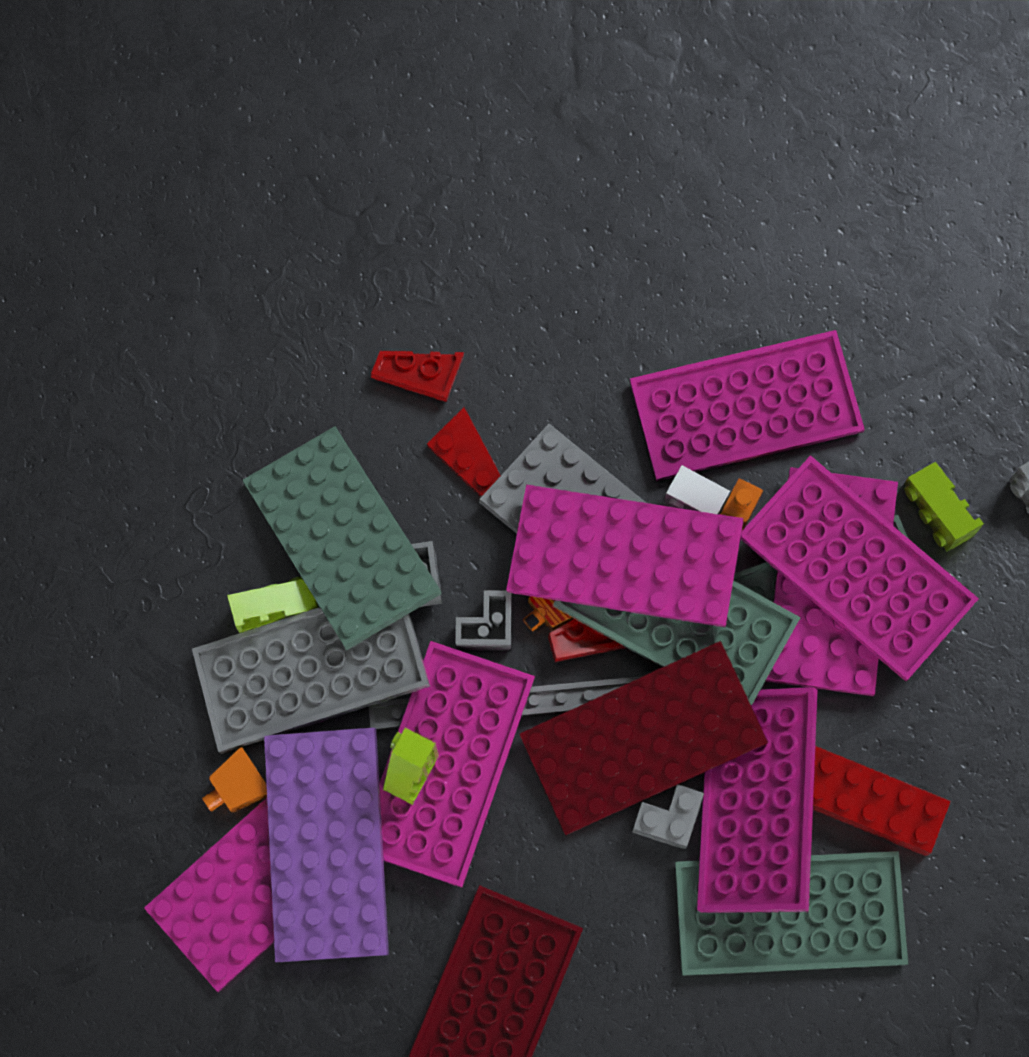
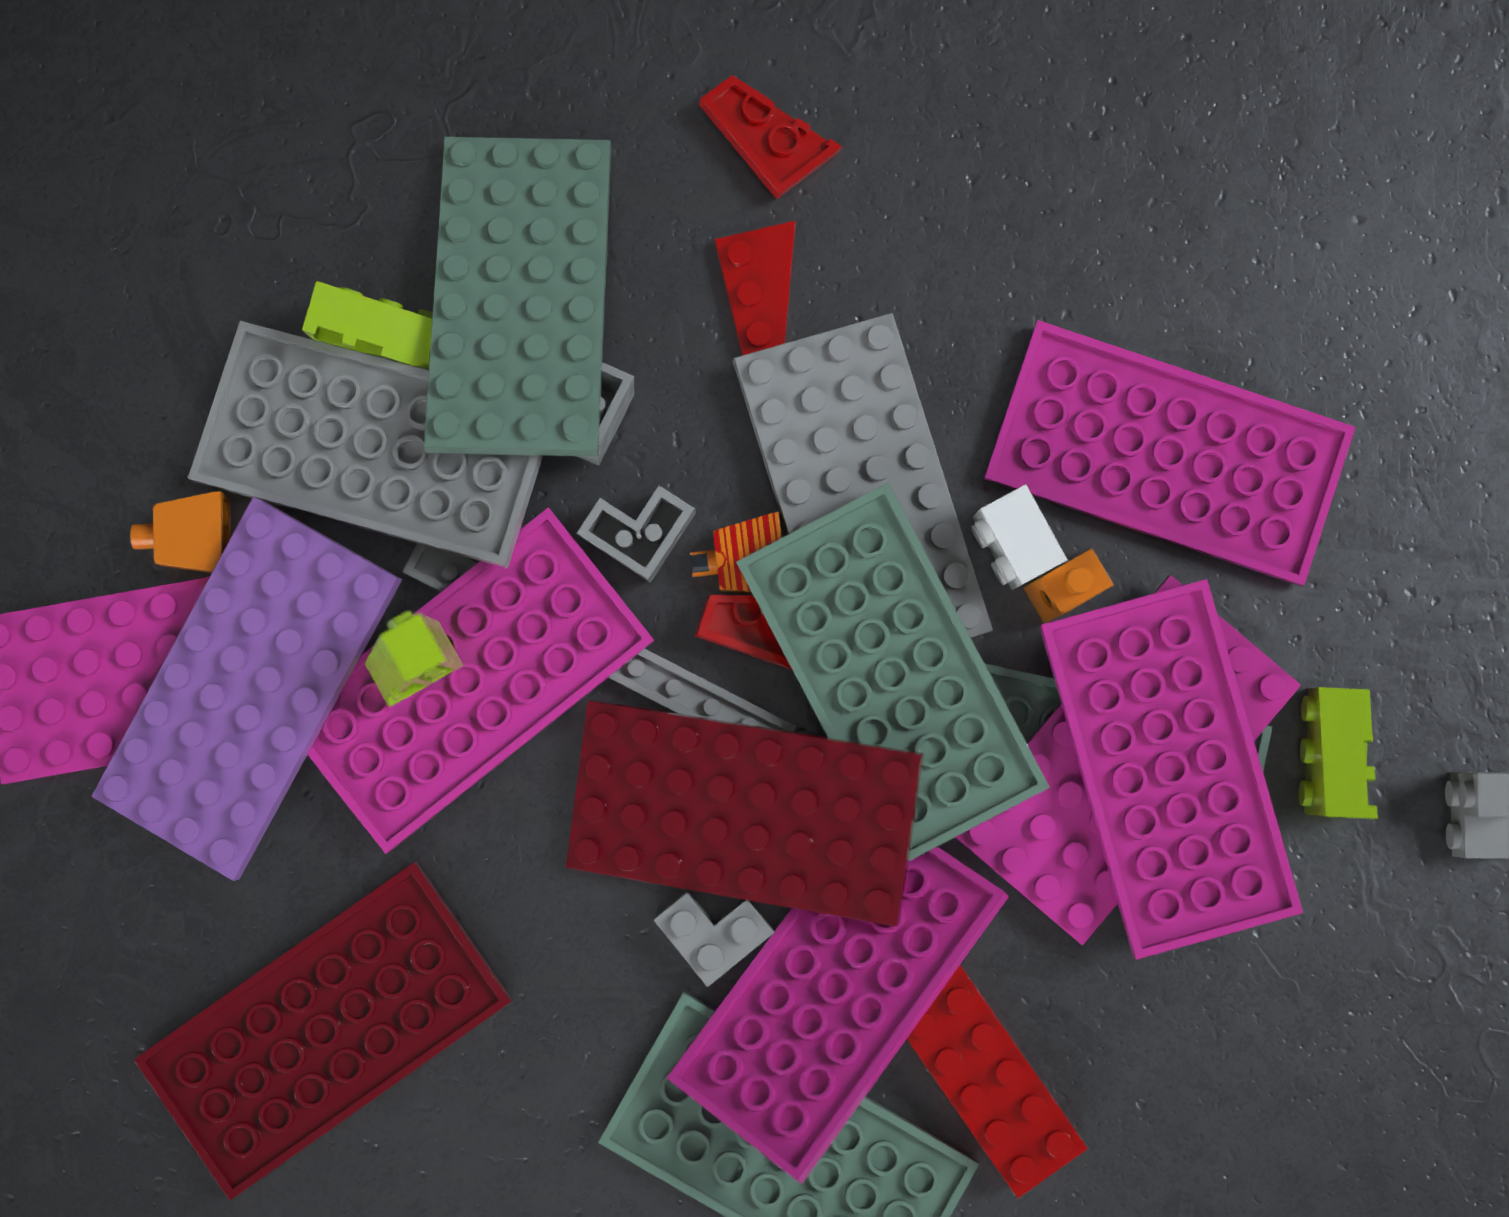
camera: 30 degrees right, 10 degrees up
dark pink plate [506,484,743,628] -> none

